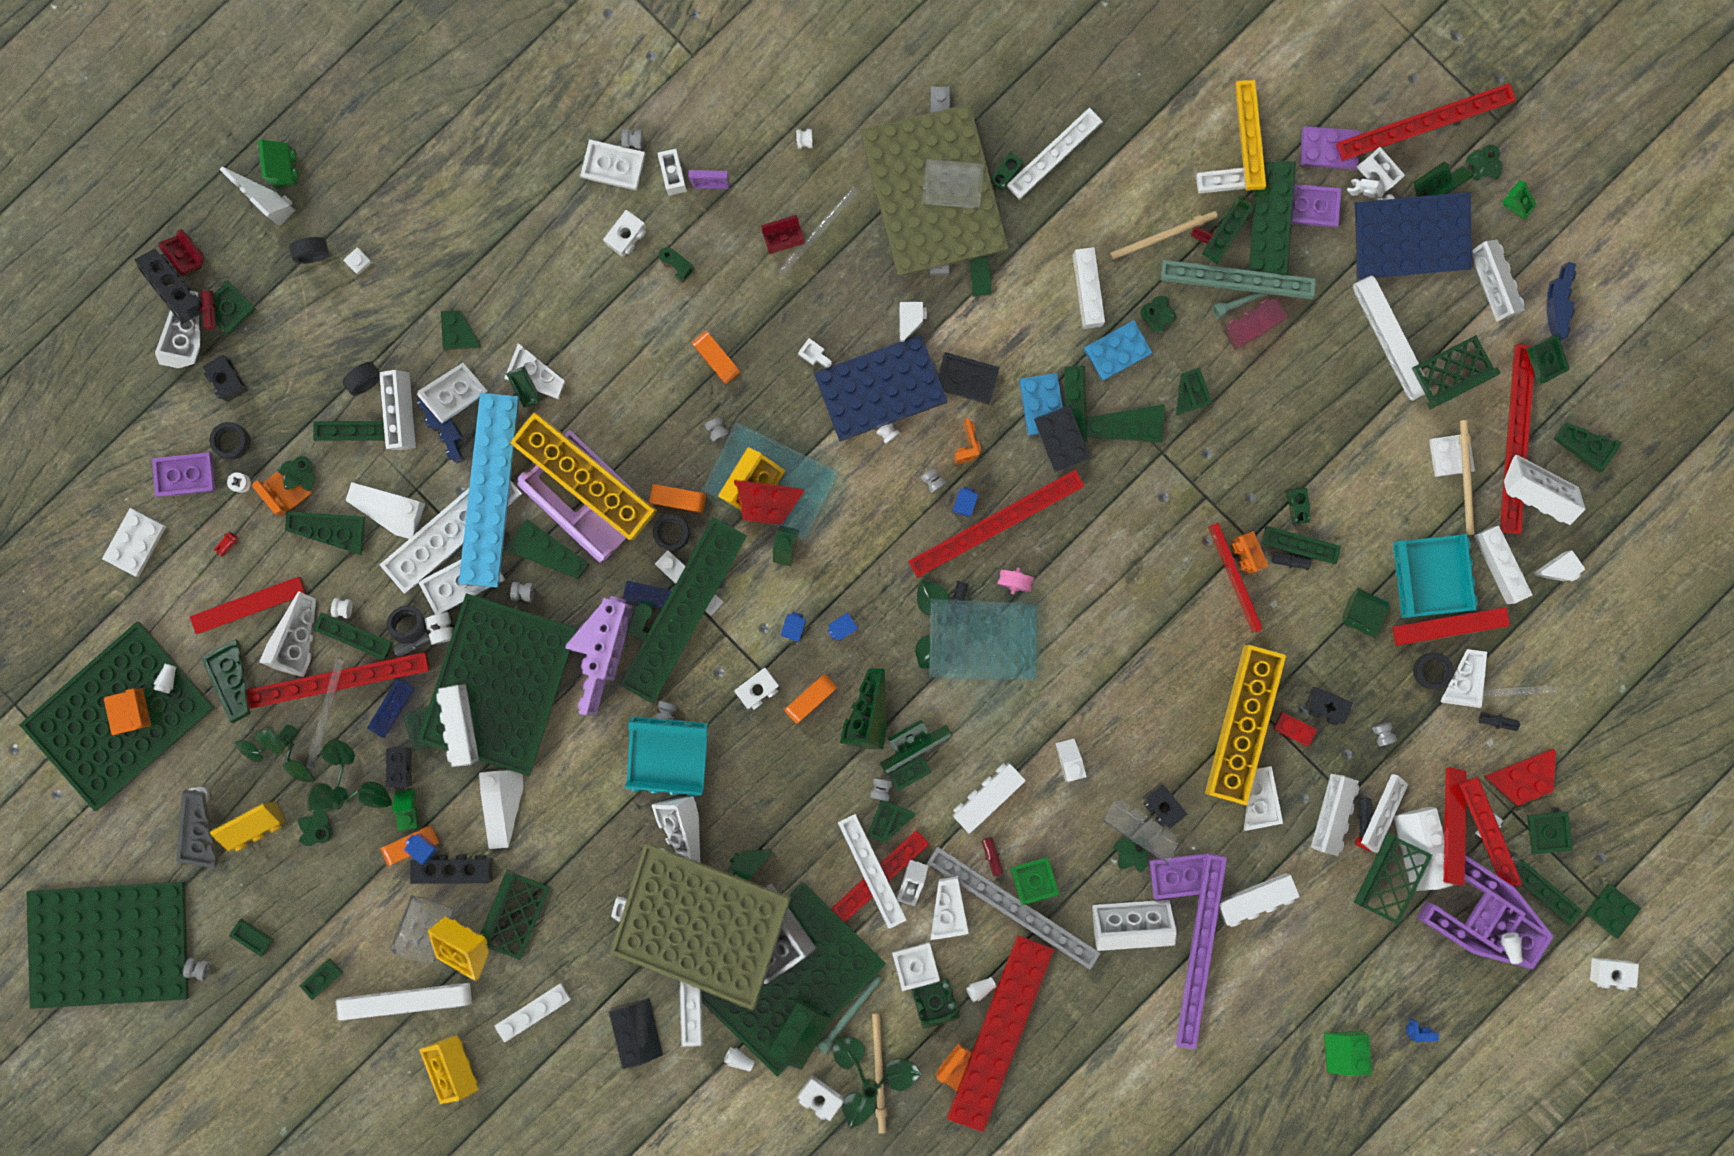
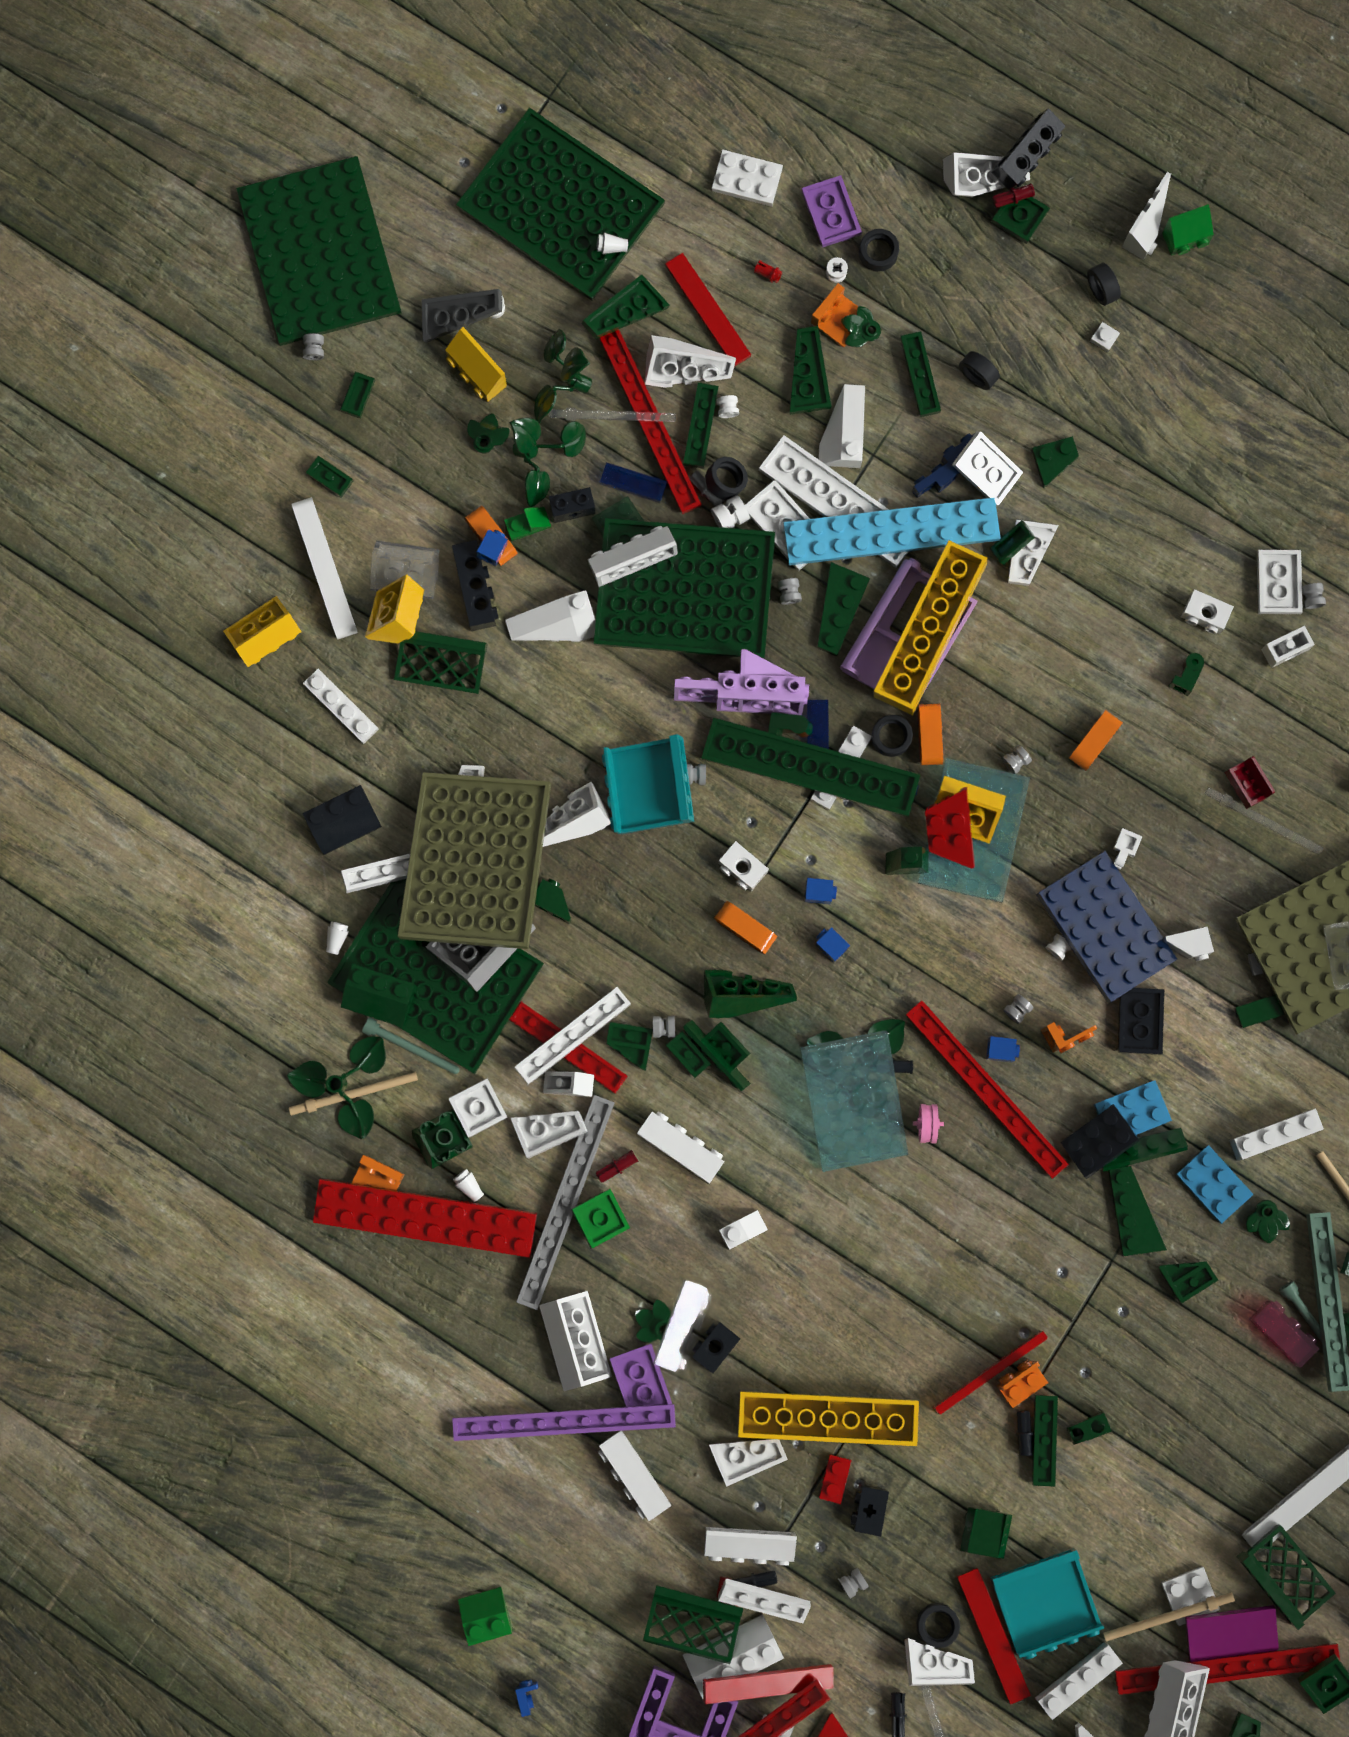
camera: 80 degrees right, 5 degrees down
orange bracket [104,688,151,735] -> none
dark red bracket [158,229,204,276] -> none
black brick [203,355,248,402] -> none
white brick [379,370,416,450] -> none
medium lavender plate [689,170,730,189] -> none
white brick [798,1075,844,1121] -> none
none -> magenta tile [1185,1605,1279,1662]

